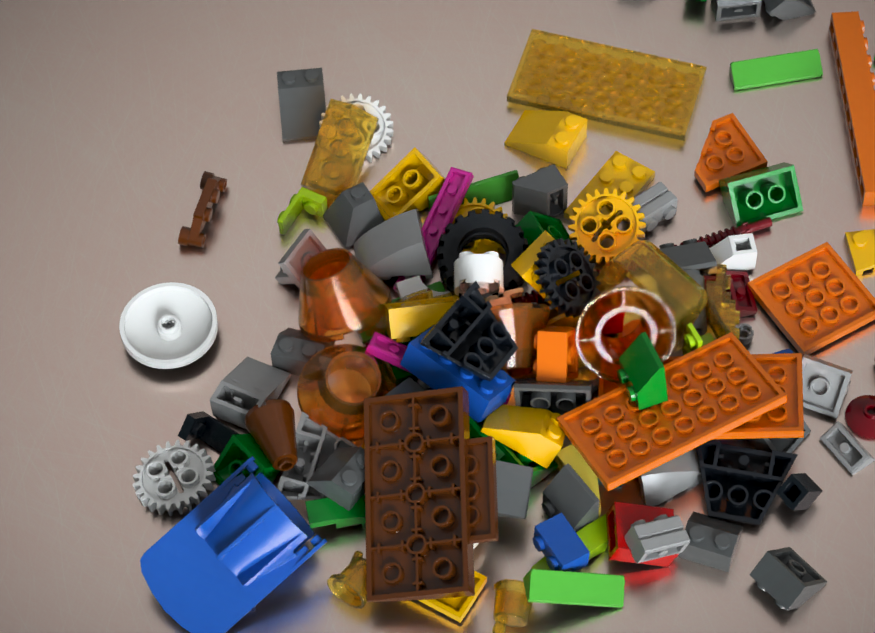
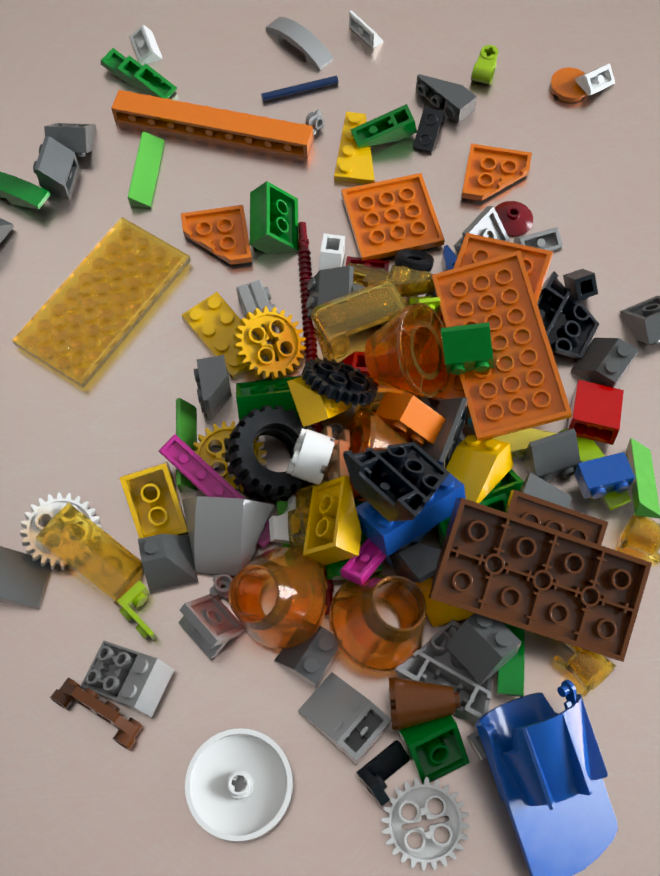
camera: 75 degrees left, 10 degrees up
yellow slope [504,110,588,169] -> none
light grey brick [625,514,690,563] -> none
none -> light grey slope [80,640,174,718]
none -> black tyre [394,249,434,274]

